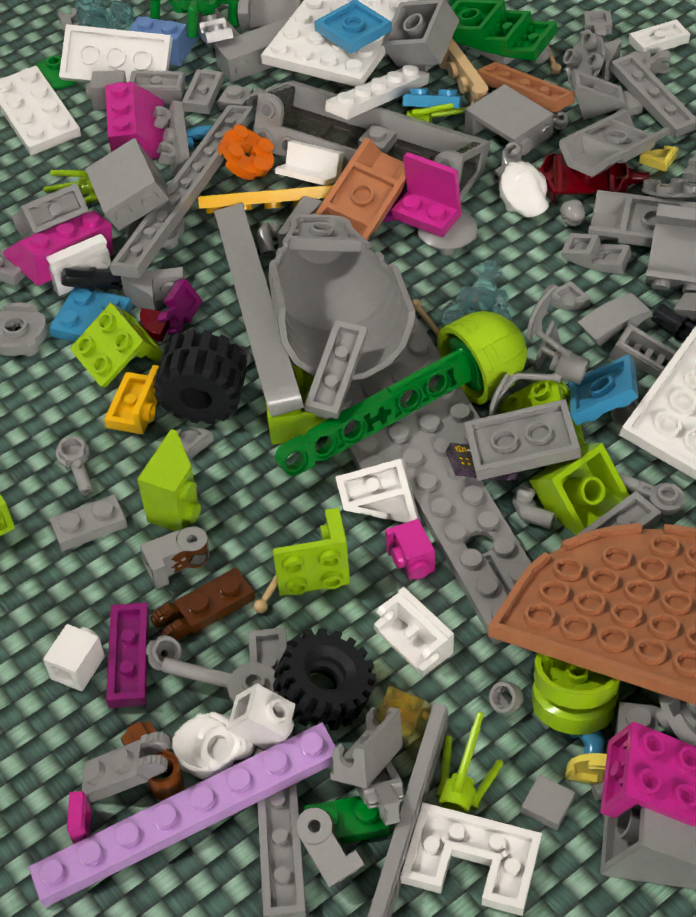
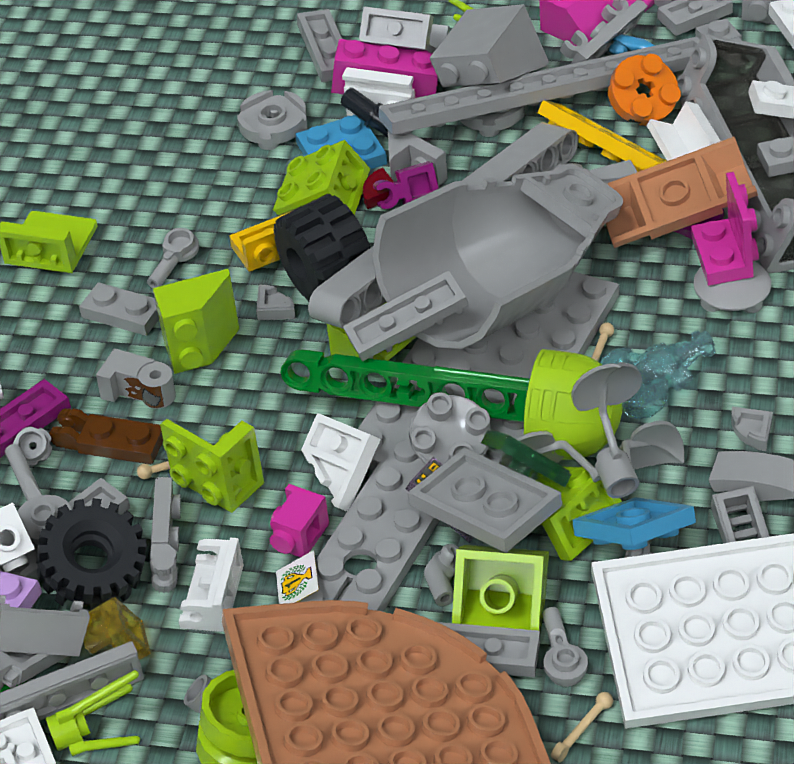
camera: 50 degrees right, 5 degrees down
none -> light grey hinge [150,477,181,593]
none -> white sticker [276,550,319,604]
none -> light grey dish [409,392,492,465]
none -> clear green plate [481,429,572,487]

